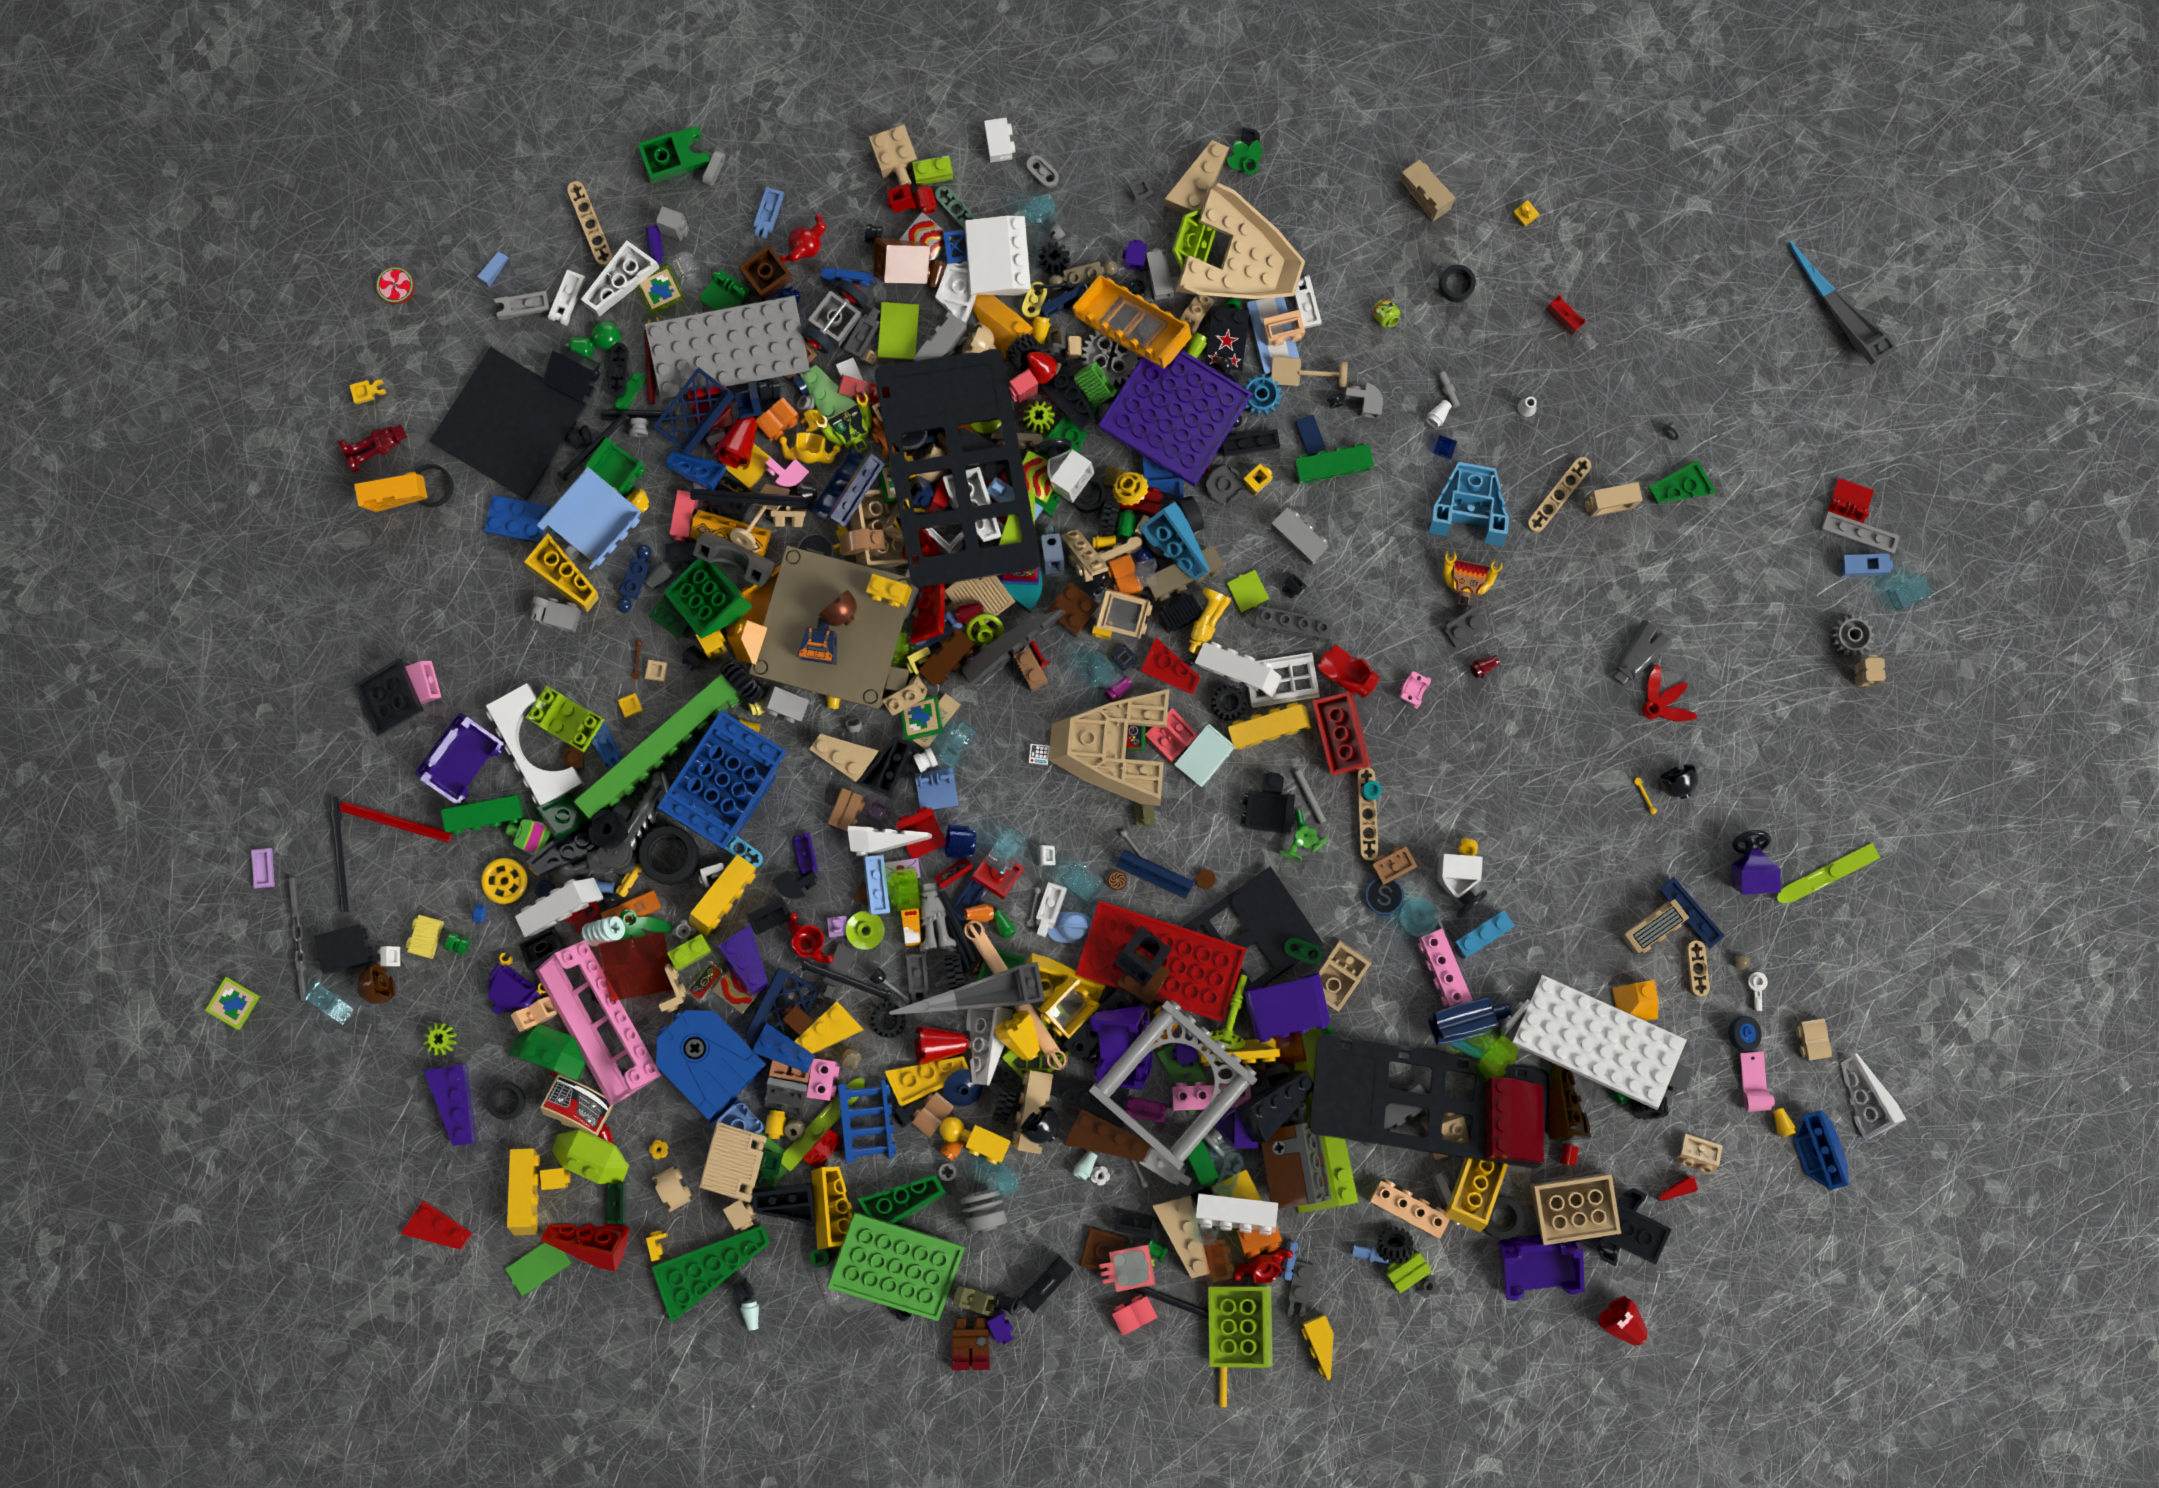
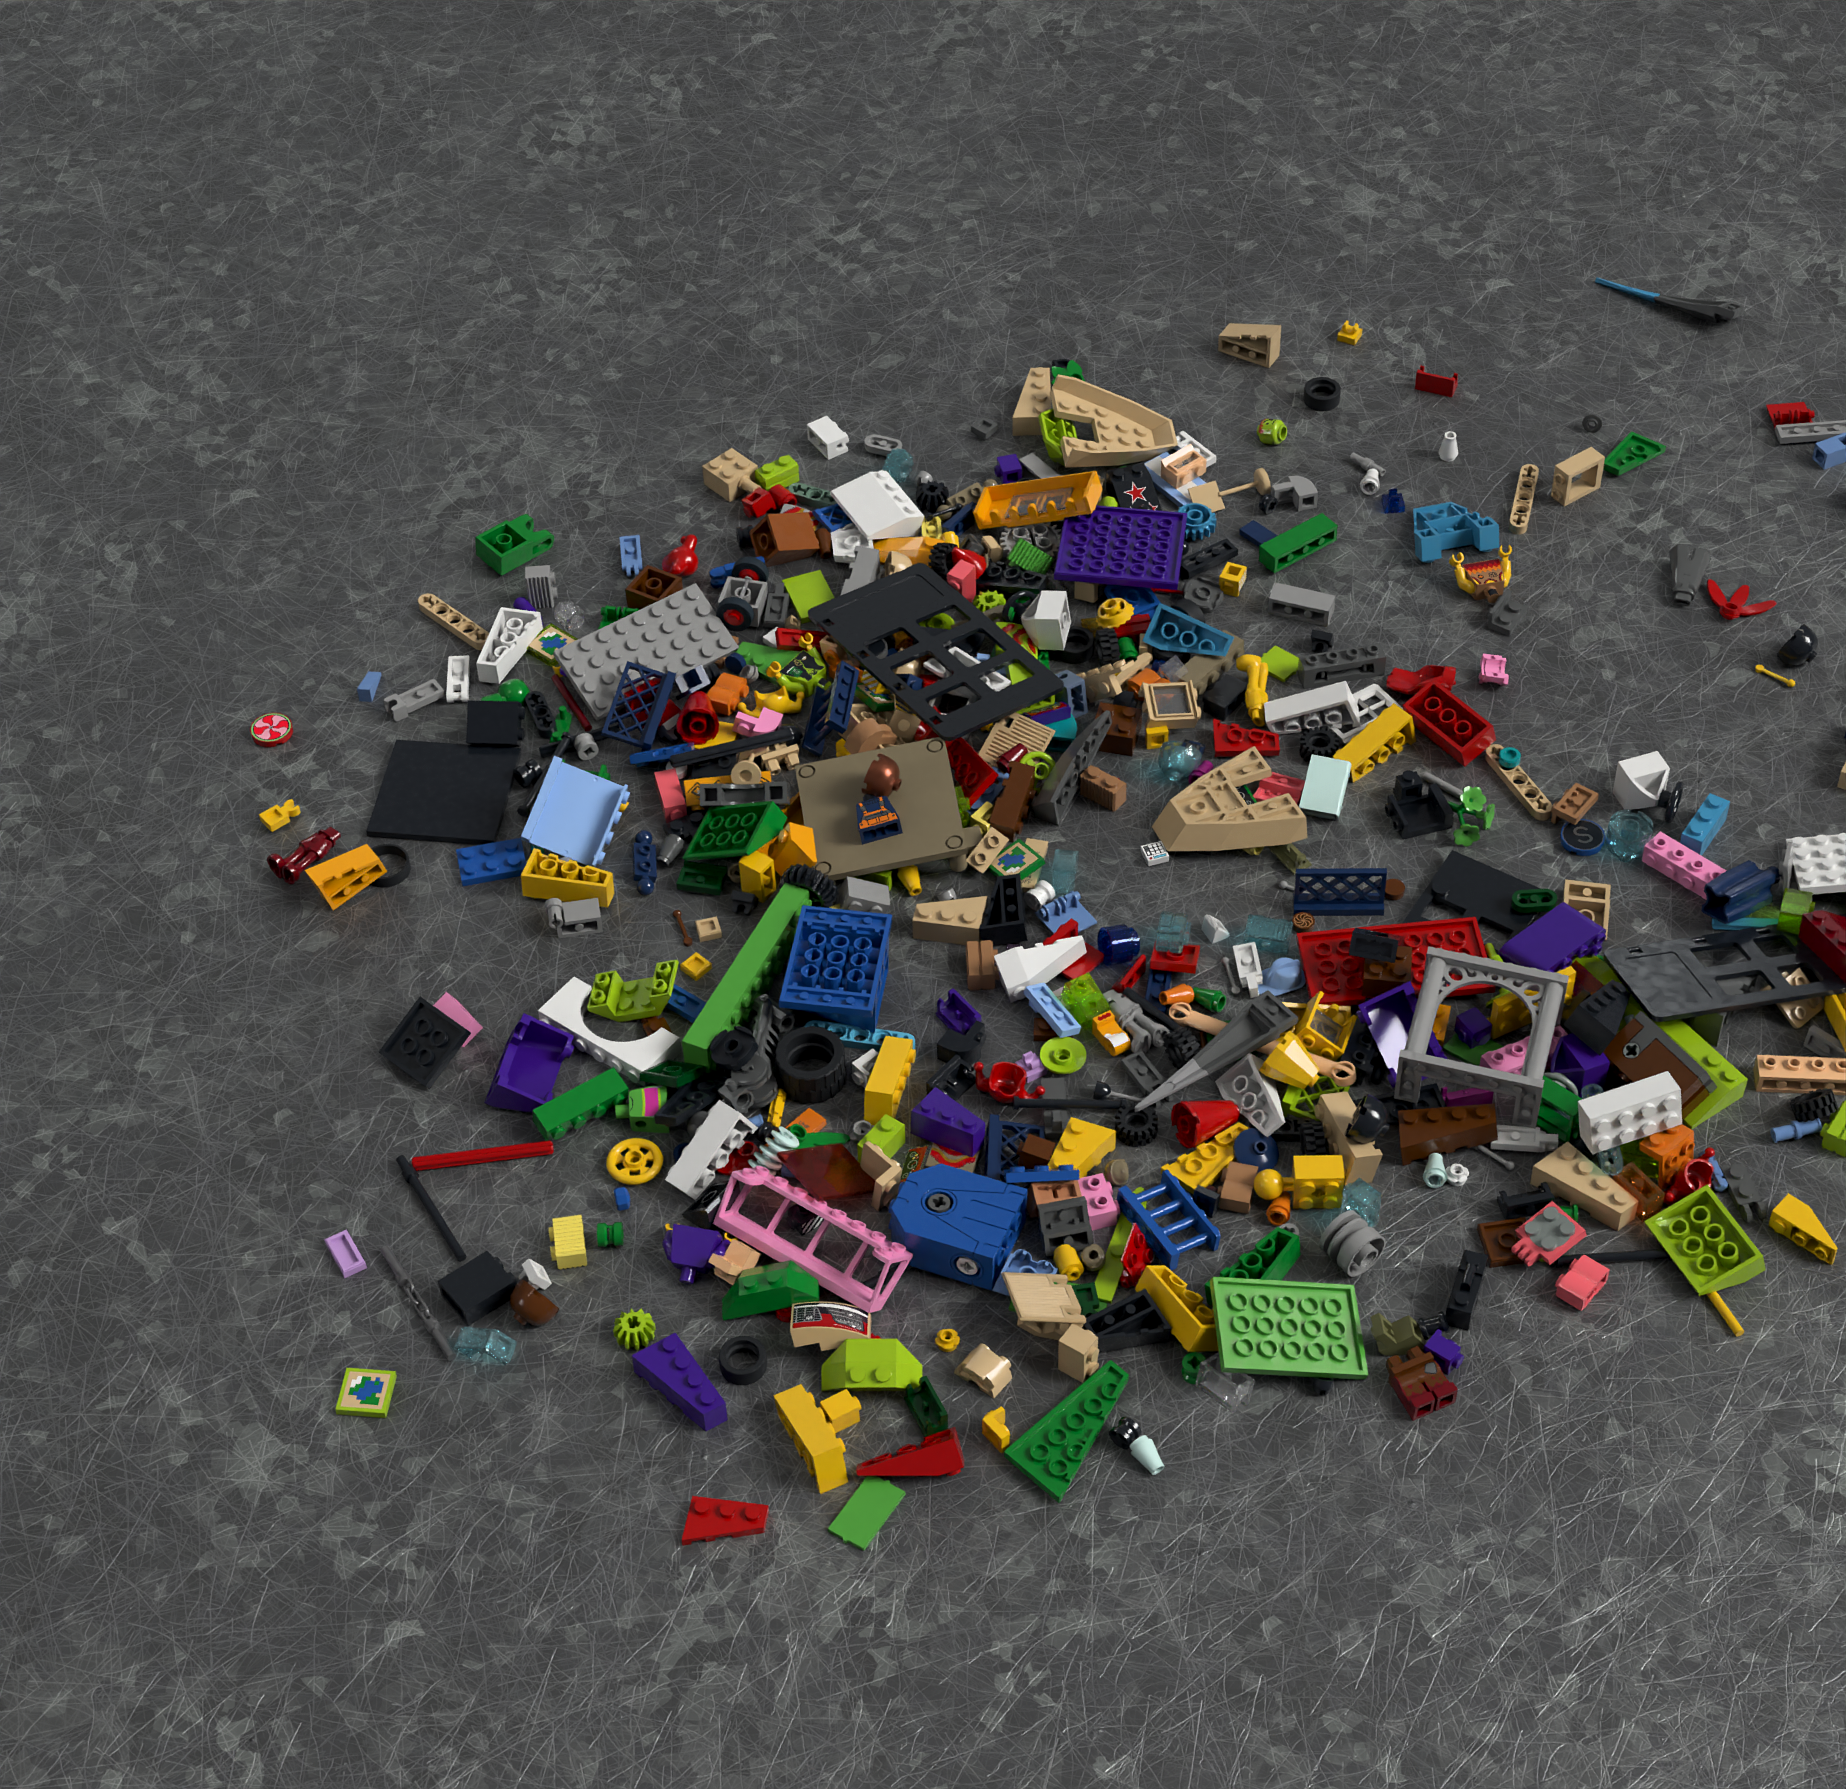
camera: 15 degrees left, 35 degrees down
light grey beam [702,150,726,186] -> none
yellow tile [801,410,823,432] -> none
yellow brick [866,574,912,608] -> none
dark red cone [1470,655,1500,679] -> none

